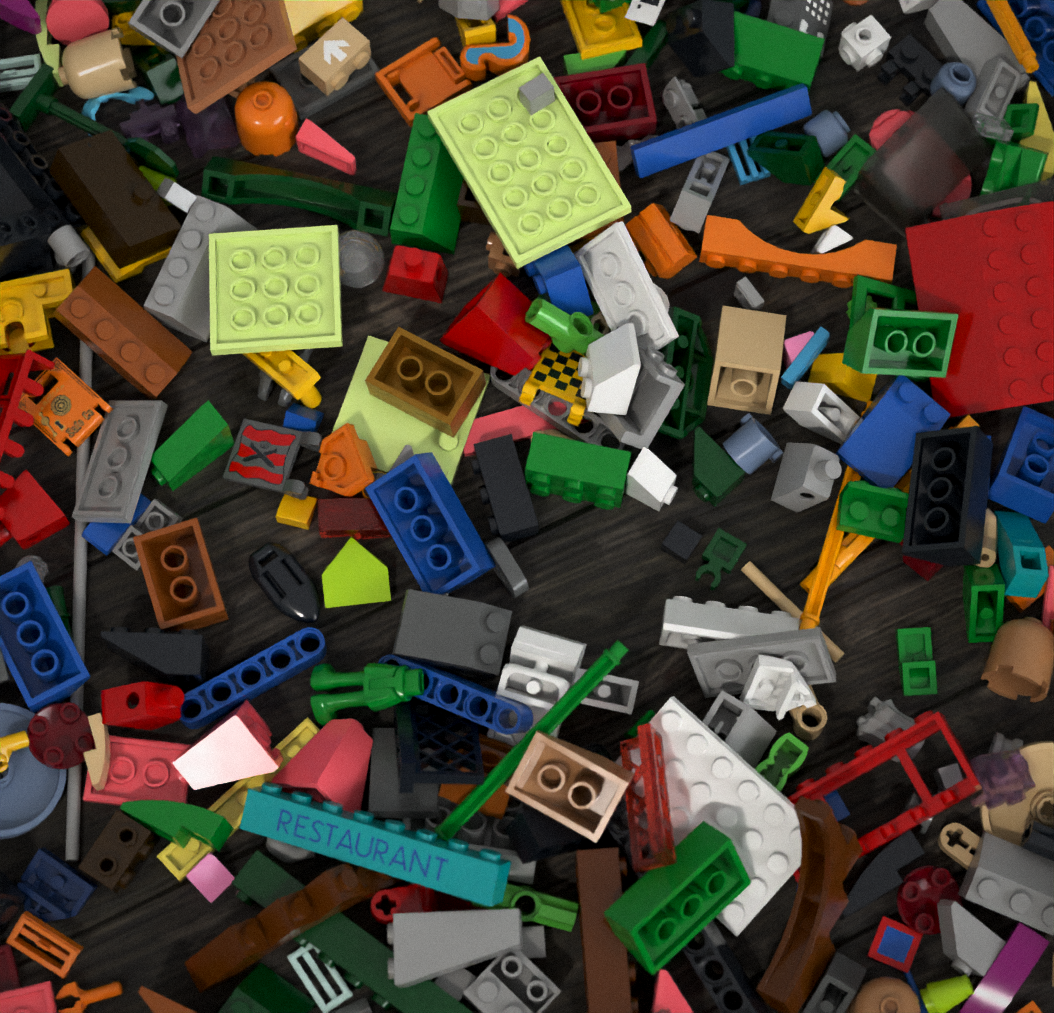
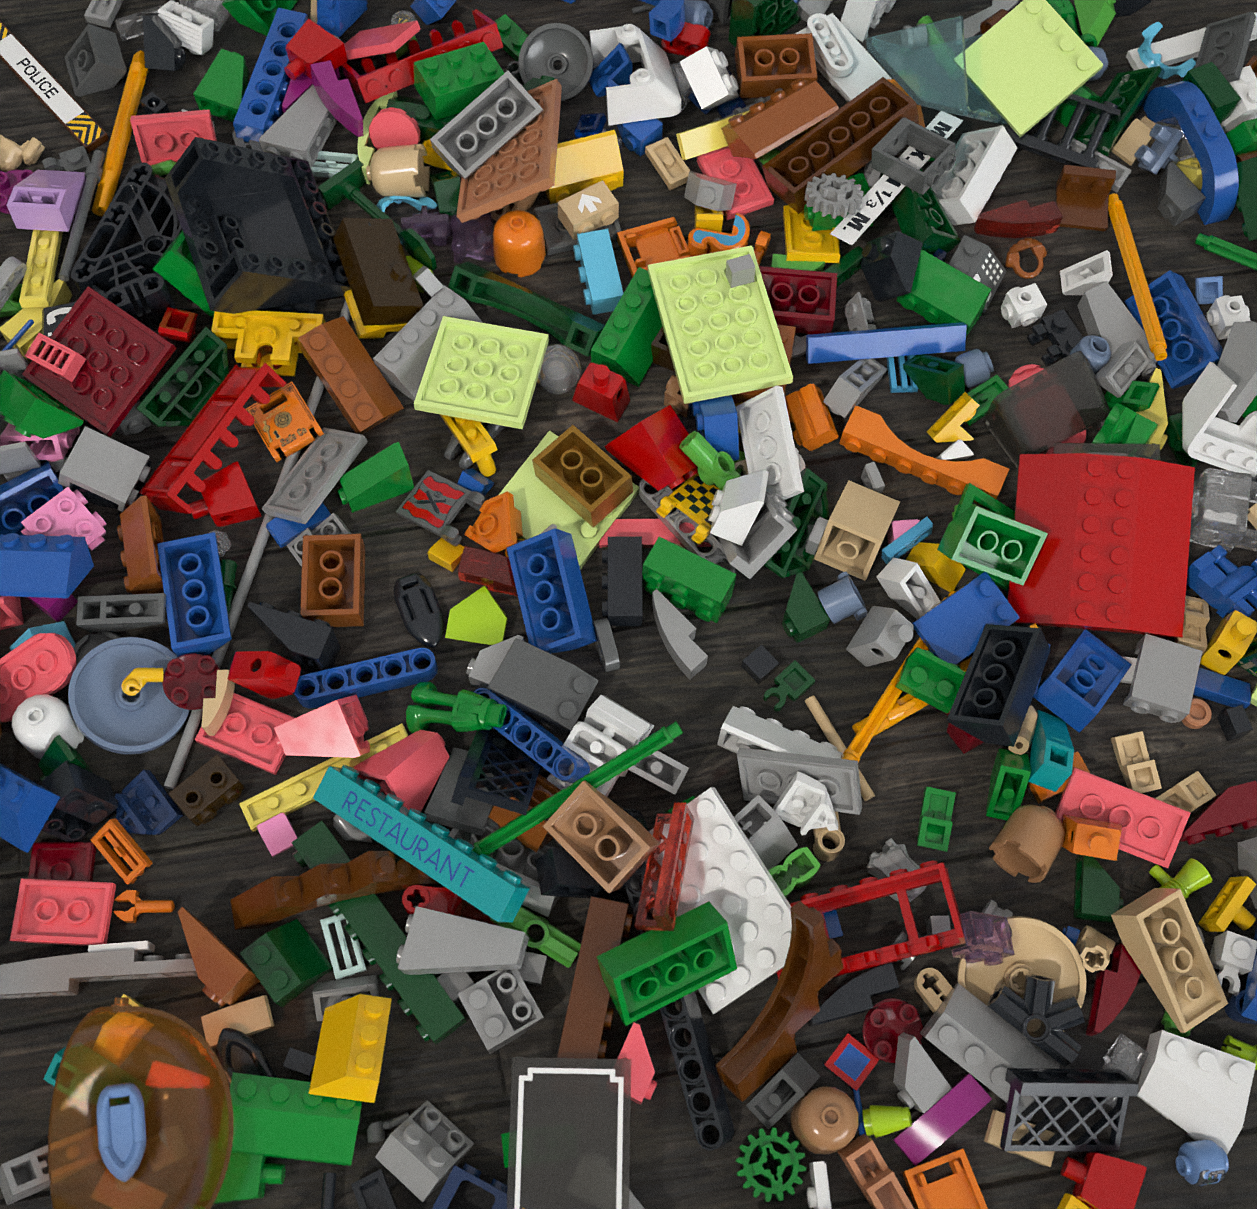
camera: 15 degrees right, 5 degrees down
light grey pin [47,225,90,274] -> none
green slope [120,800,234,852] -> none
coral slope [296,118,357,175] -> none
white slope [625,447,678,511] -> none
clear tile [972,112,1014,142] -> none
none -> light grey slope [466,635,524,690]
none -> medium azure brick [573,229,623,315]
none -> light grey slope [652,589,708,680]
none -> orange bar [754,231,771,266]
none -> light grey tile [805,517,829,555]

